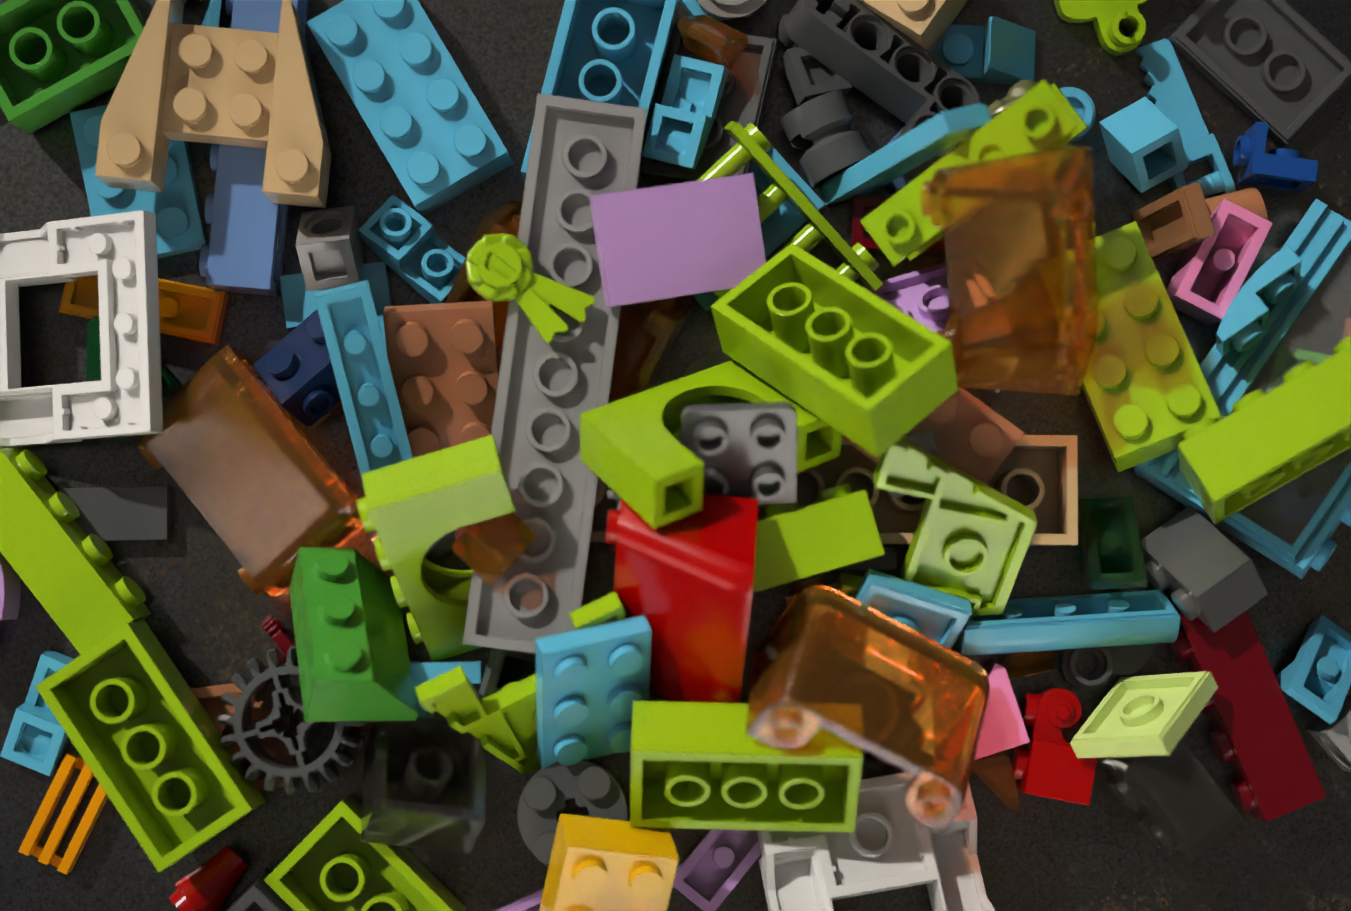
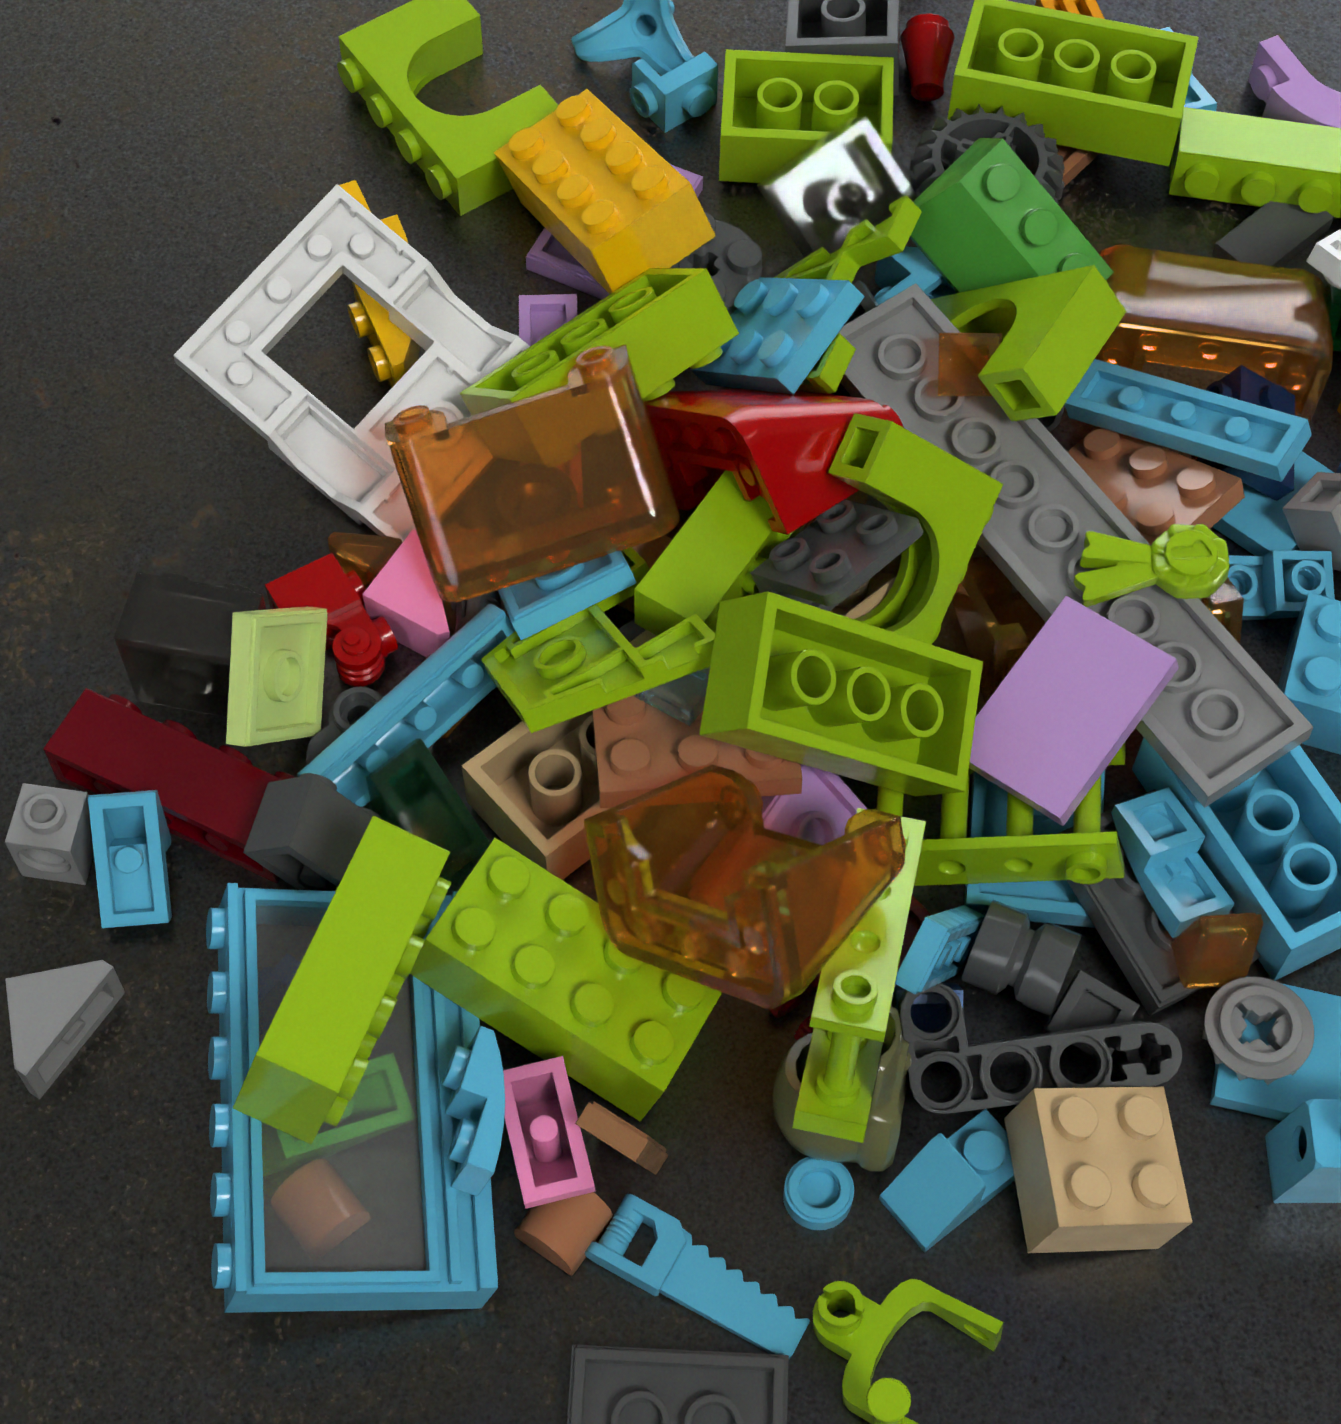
camera: 135 degrees right, 25 degrees down
medium azure brick [1099,96,1188,193] -> none
blue bracket [1233,121,1318,193] -> none

